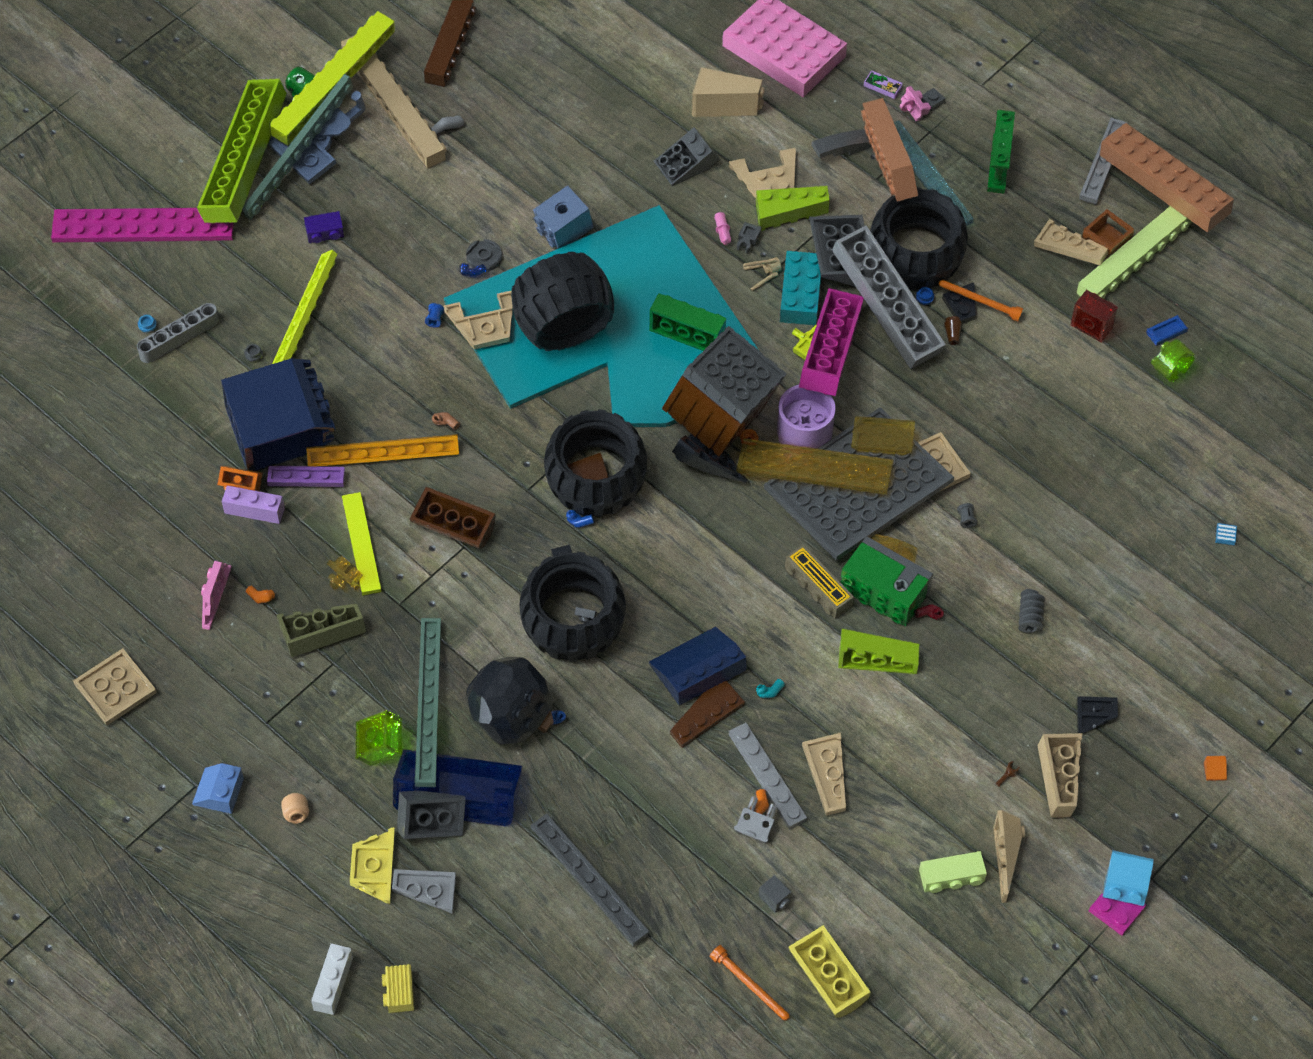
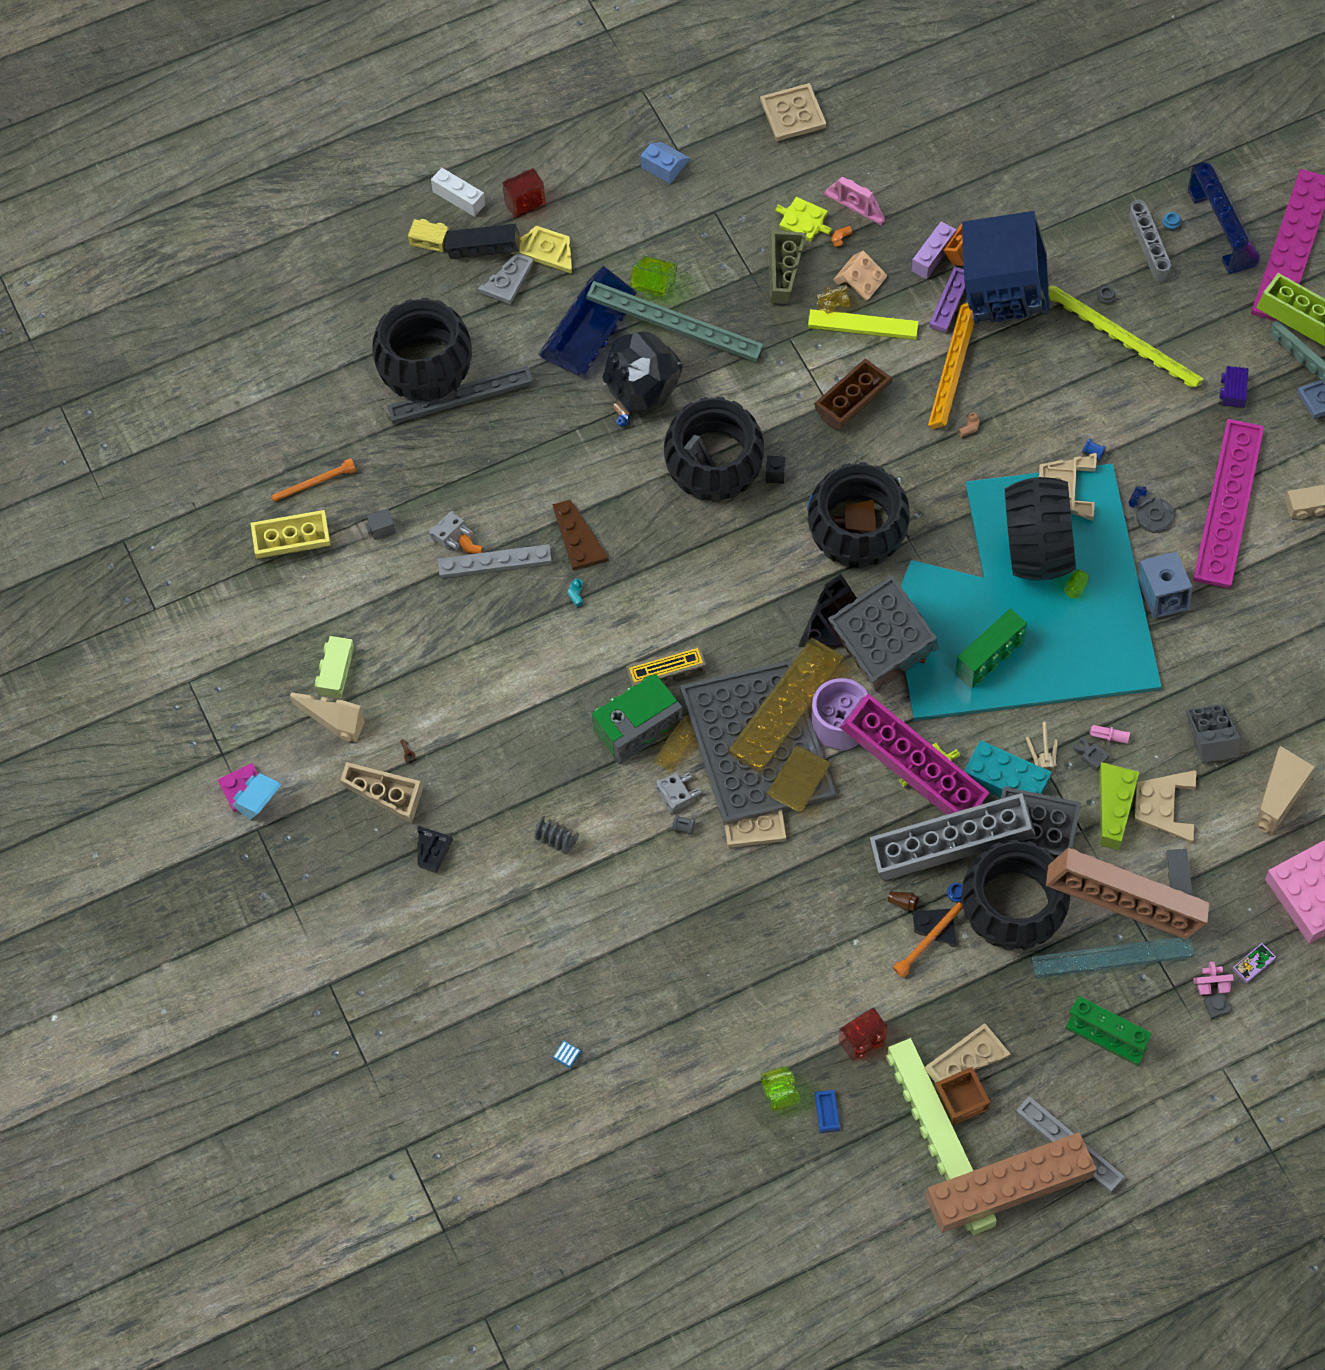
camera: 115 degrees right, 5 degrees up
light nougat head [281,793,309,824] -> none
dark grey slope [397,791,465,839] -> none
dark blue slope [649,627,747,706] -> none
orange plate [740,429,759,446] -> none
tan wing [802,733,846,816] -> none
lime wedge [838,629,919,674] -> none
dark red arm [914,604,944,620] -> none
orange slope [1204,756,1227,781] -> none
none -> black tyre [373,298,472,402]
none -> black brick [446,224,520,259]
none -> clear red brick [502,168,546,218]
none -> light grey piece [655,773,701,814]
none -> neon yellow plate [775,197,832,242]
none -> light nougat bracket [833,251,887,301]
none -> clear blue windscreen [1187,162,1260,274]
none -> dark pink plate [1193,419,1264,589]

